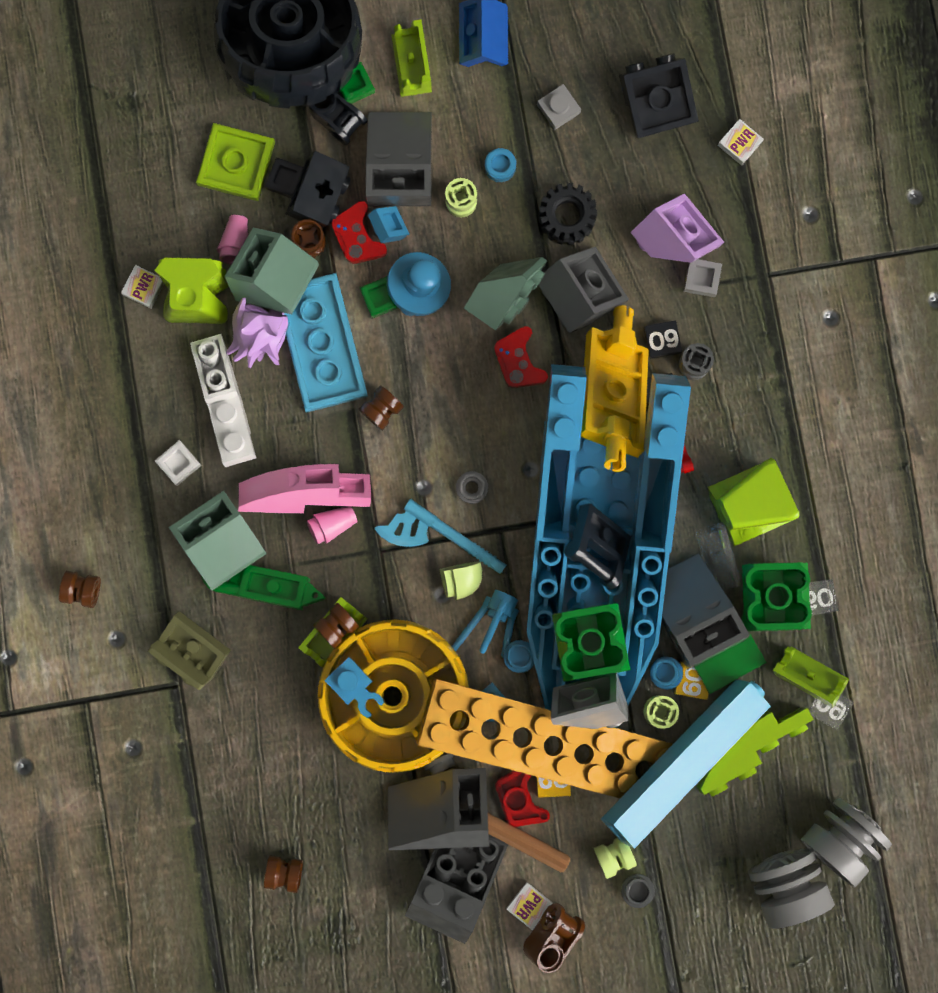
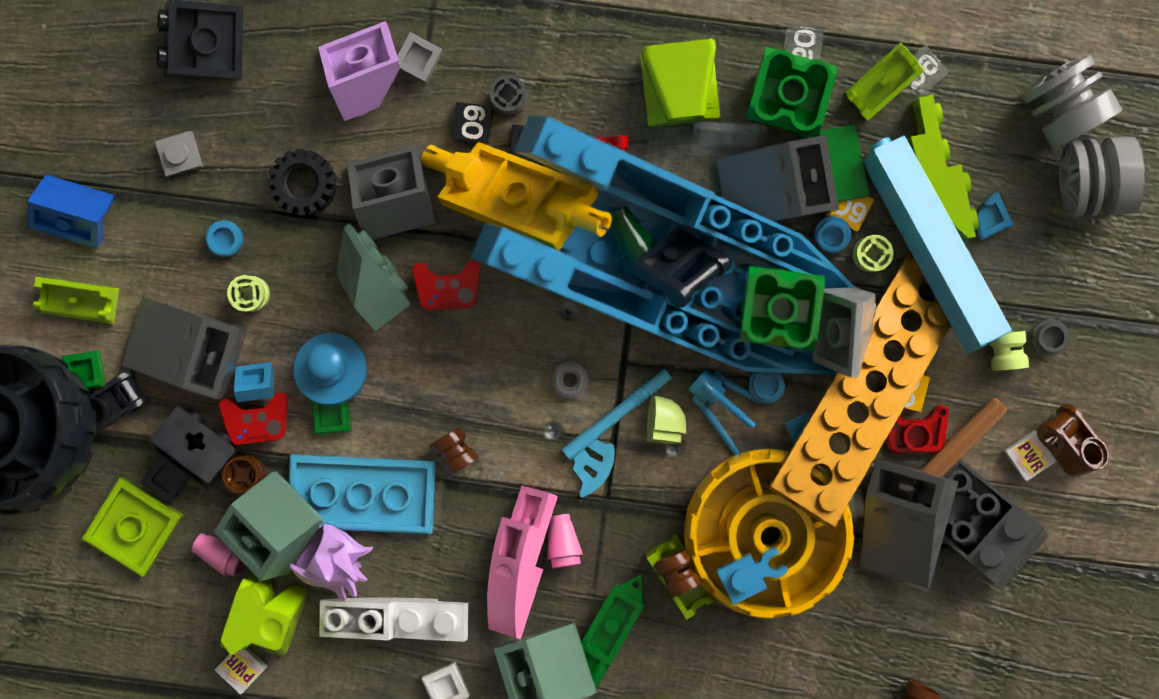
camera: 75 degrees left, 5 degrees up
none -> dark green cone [610,206,653,264]
none -> dark azure tile [975,192,1014,241]

